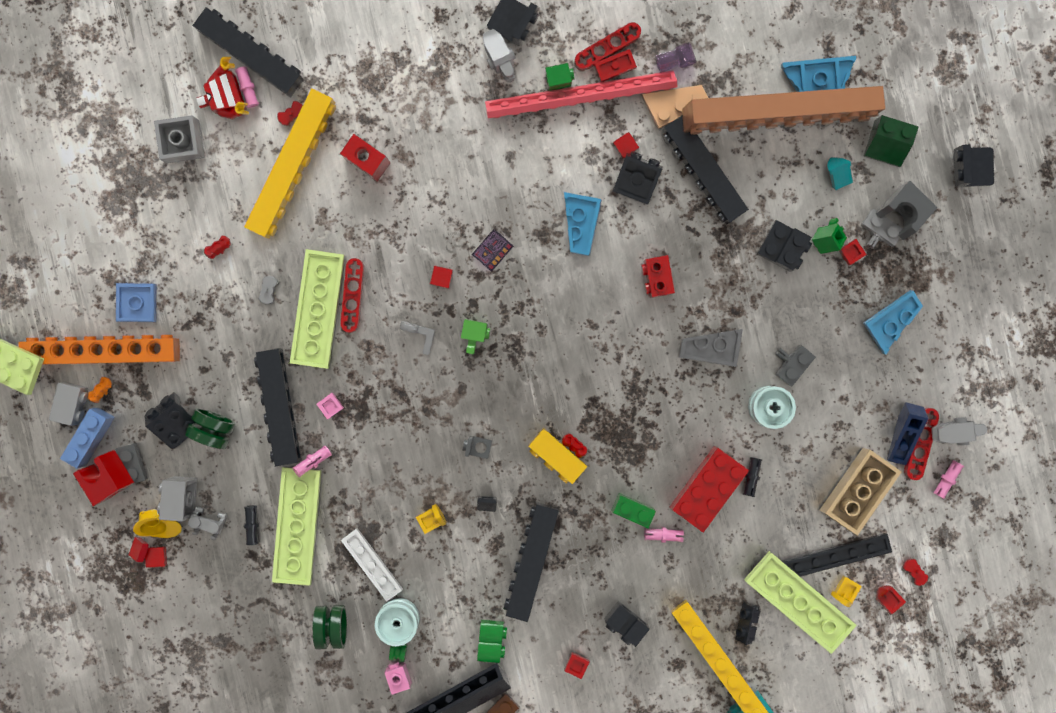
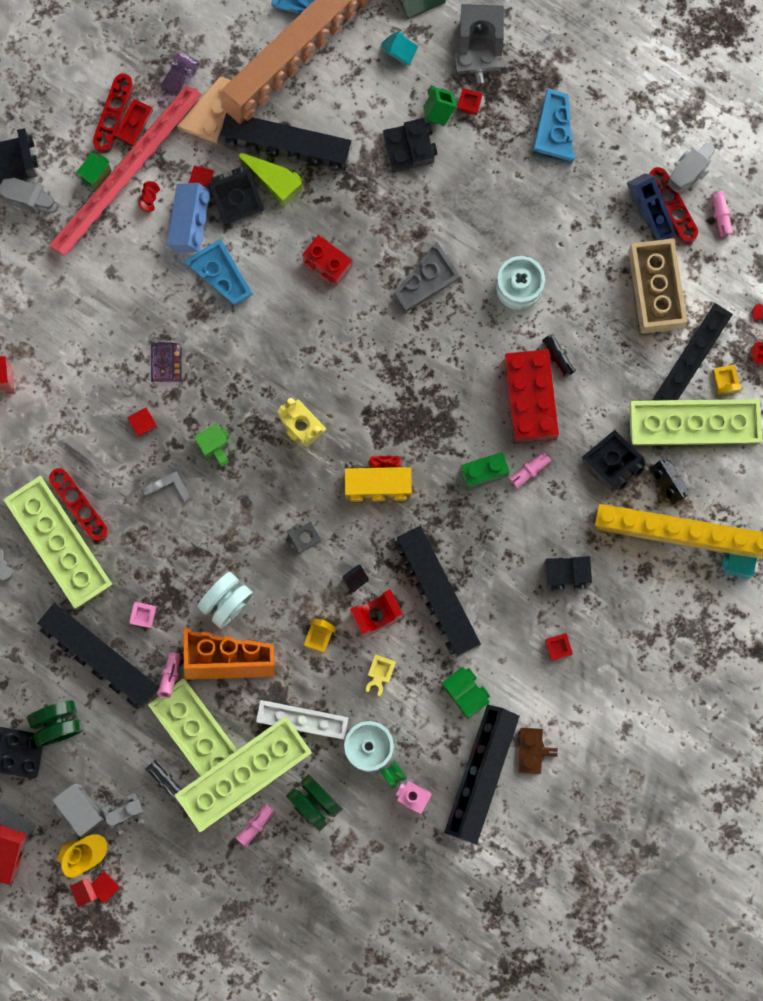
camera: 45 degrees left, 10 degrees down
dark grey plate [776,345,816,387] -> none
none -> red piece [138,181,160,213]
none -> medium blue brick [167,183,210,252]
none -> yellowish green plate [175,716,312,833]
none -> orange wedge [183,628,275,680]
none -> light aqua wheel [197,572,253,629]
none -> bright pink pin [236,803,276,847]
none -> lime slope [239,153,302,207]
none -> light yellow piece [277,398,326,447]
none -> red piece [350,589,403,639]
none -> light yellow plate [366,654,396,697]
none -> black plate [582,430,645,493]

